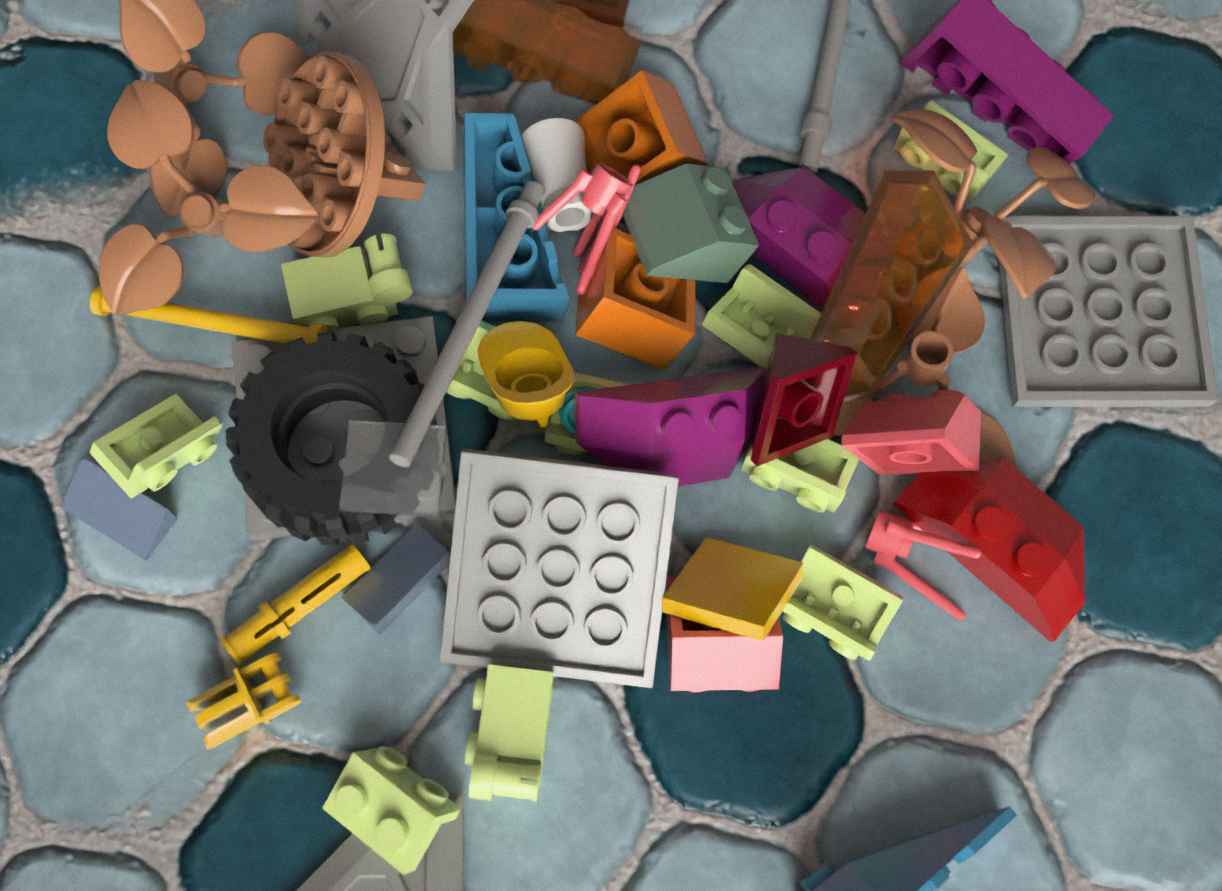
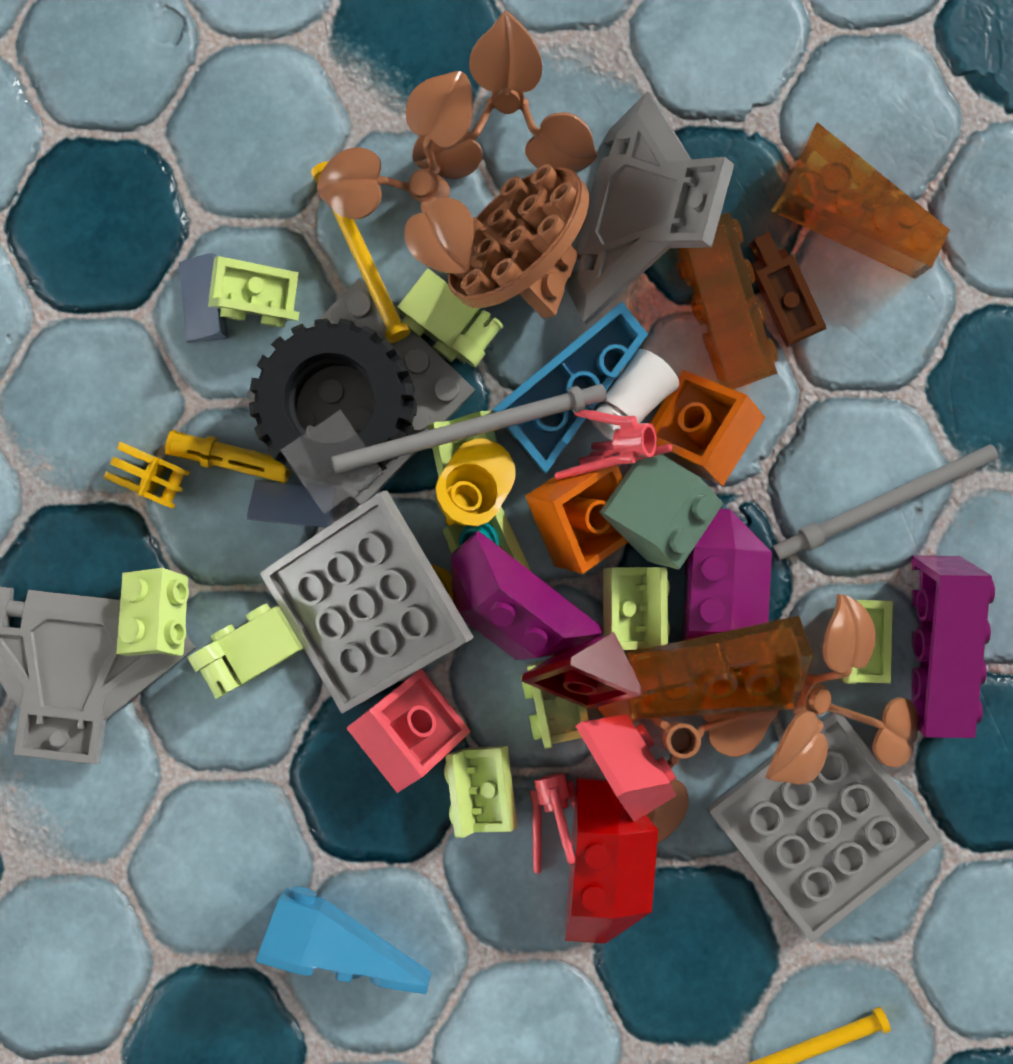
camera: 60 degrees right, 15 degrees up
yellow tile [662,537,804,642] -> none

